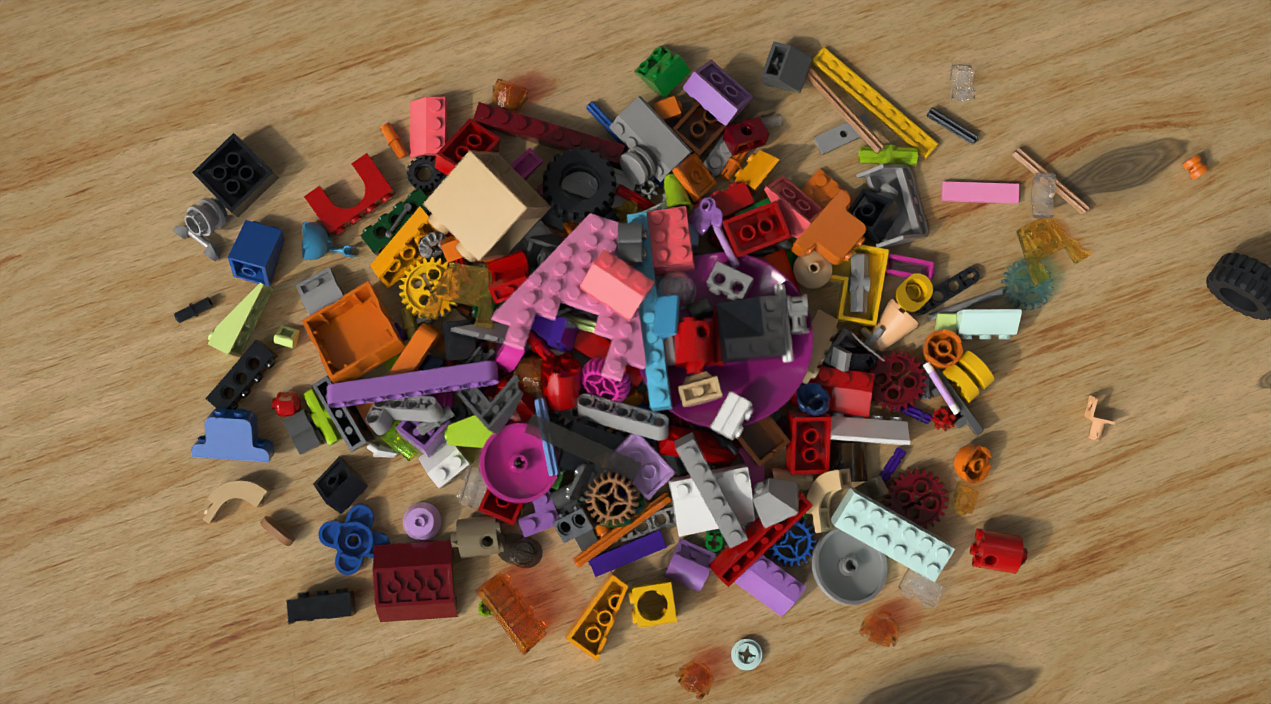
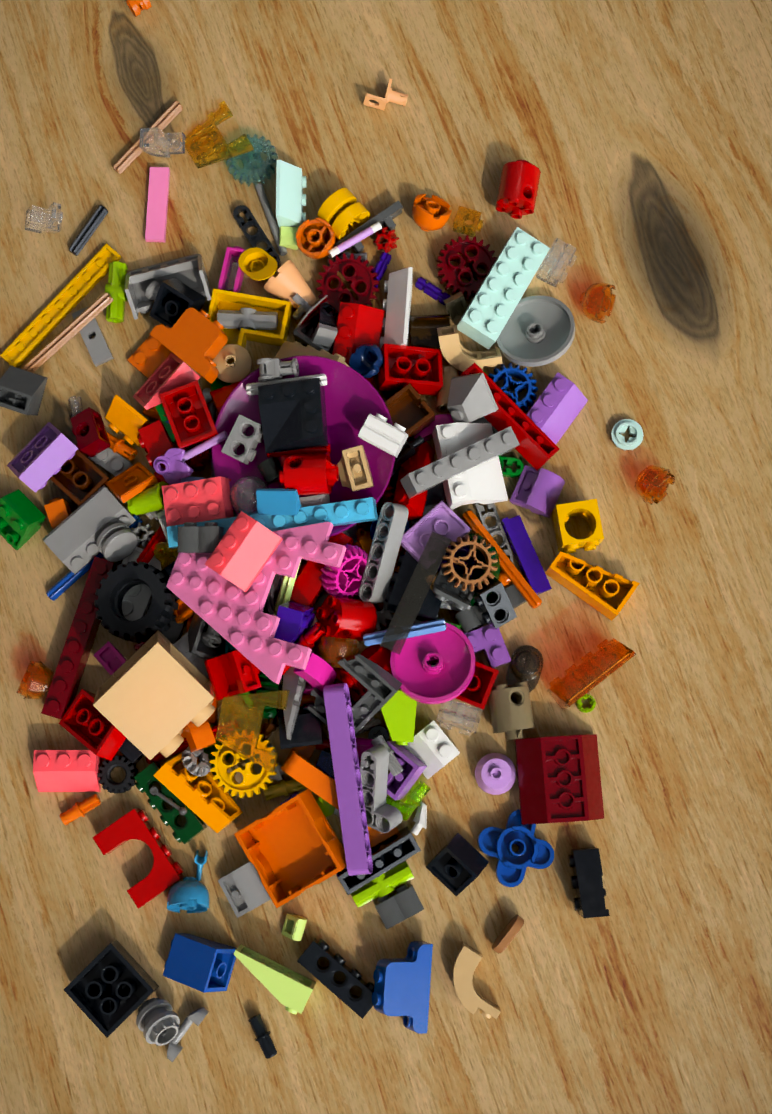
camera: 85 degrees left, 5 degrees down
red head [272,392,301,417] -> none

